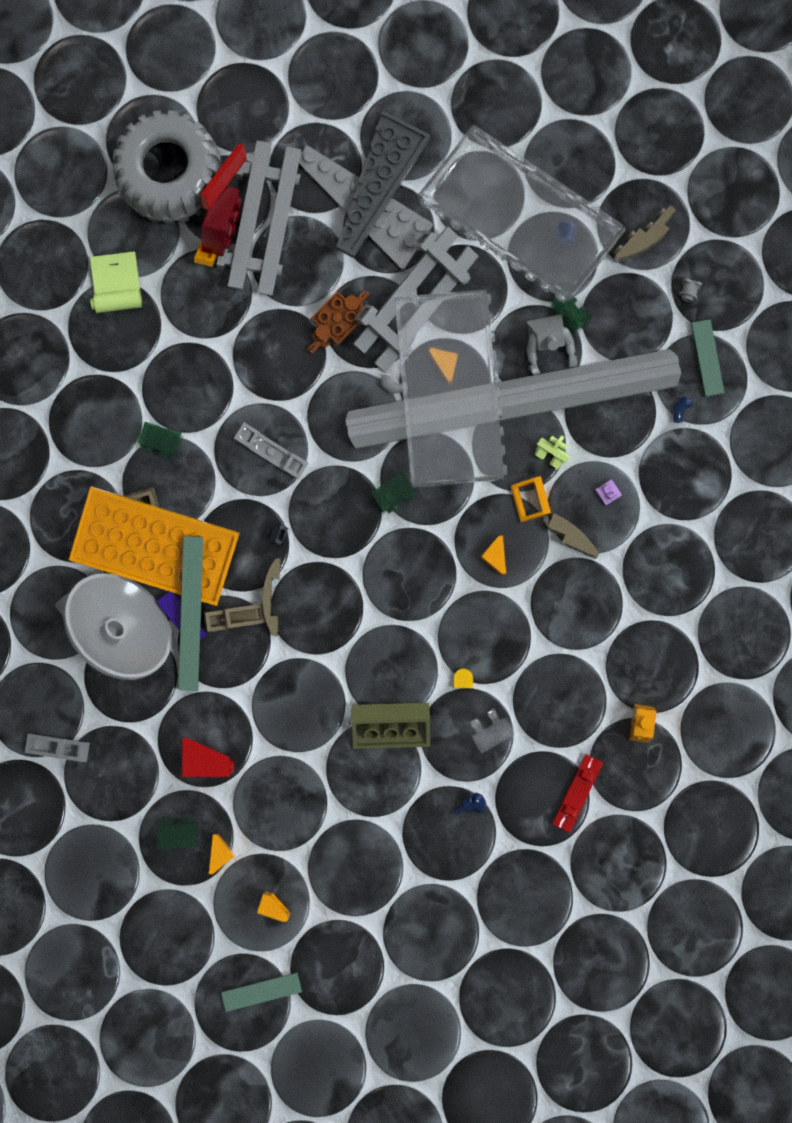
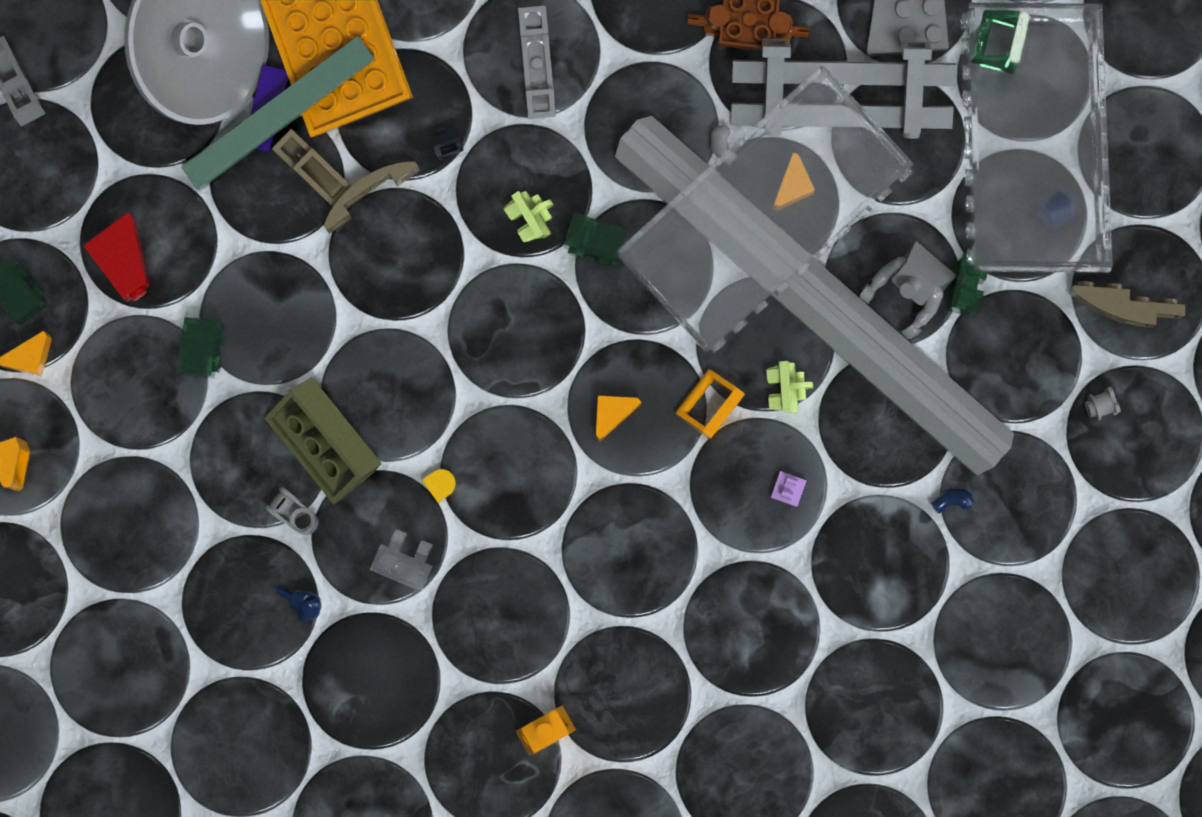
camera: 55 degrees right, 0 degrees up
dark tan slope [546,513,599,559] -> none
red hinge [552,754,603,833] -> none
sand green tile [691,319,725,397] -> none
none -> clear green brick [177,317,225,379]
none -> light grey piece [264,486,318,535]
none -> yellowish green hips [504,191,554,242]
none -> clear green tile [971,10,1031,74]

